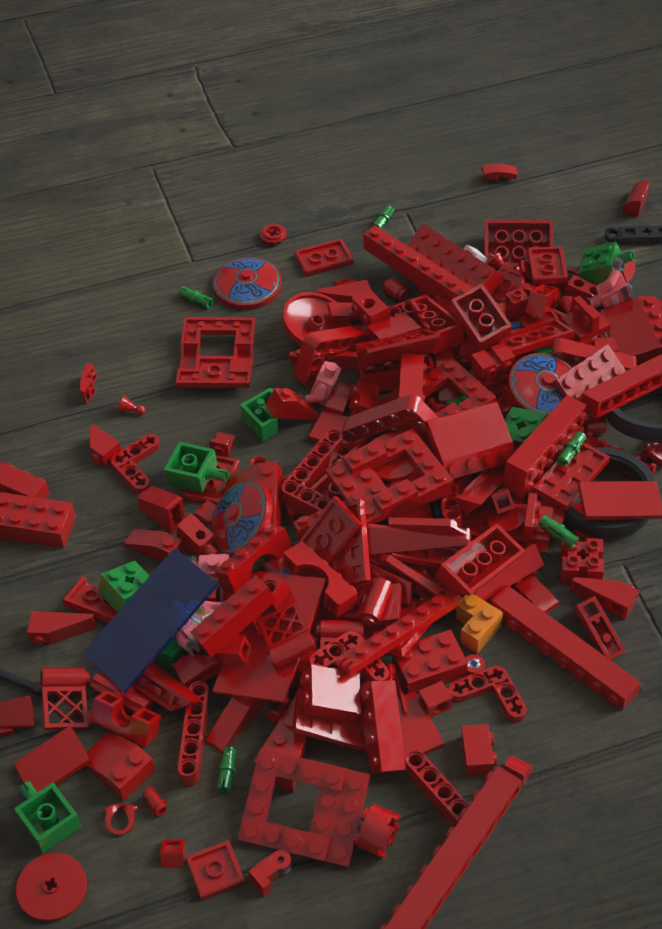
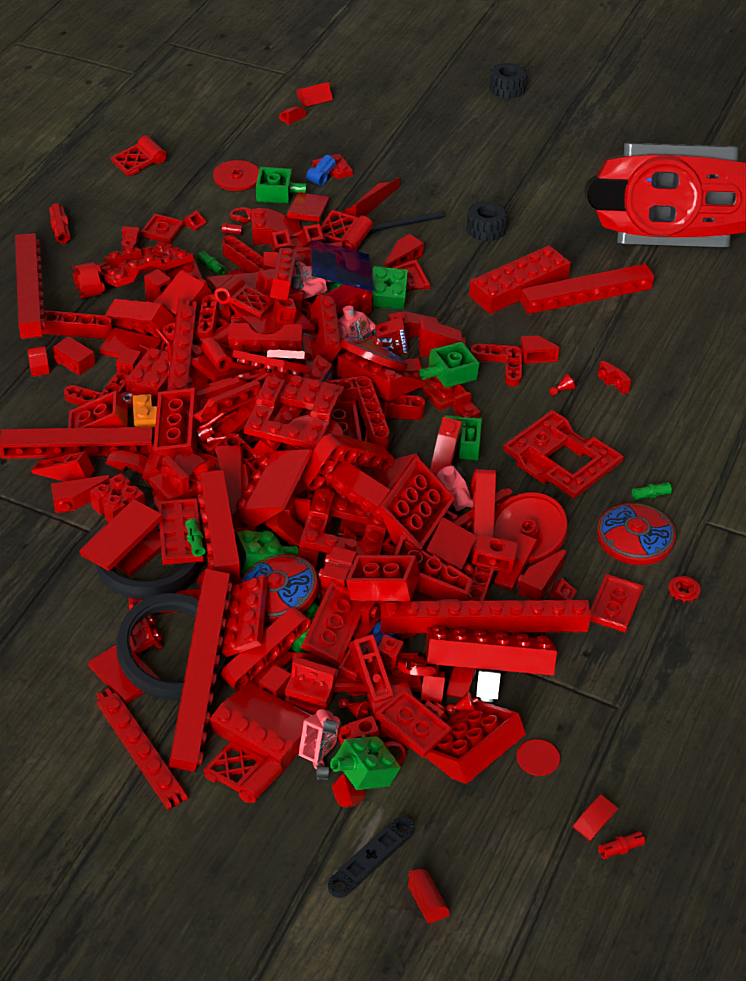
camera: 130 degrees right, 5 degrees down
green axle [371,205,394,229] -> none
green pin [538,514,579,548] -> none
none -> red slope [68,390,128,428]
none -> red brick [144,269,171,303]
none -> red piece [516,739,560,776]
none -> red pin [598,831,645,860]

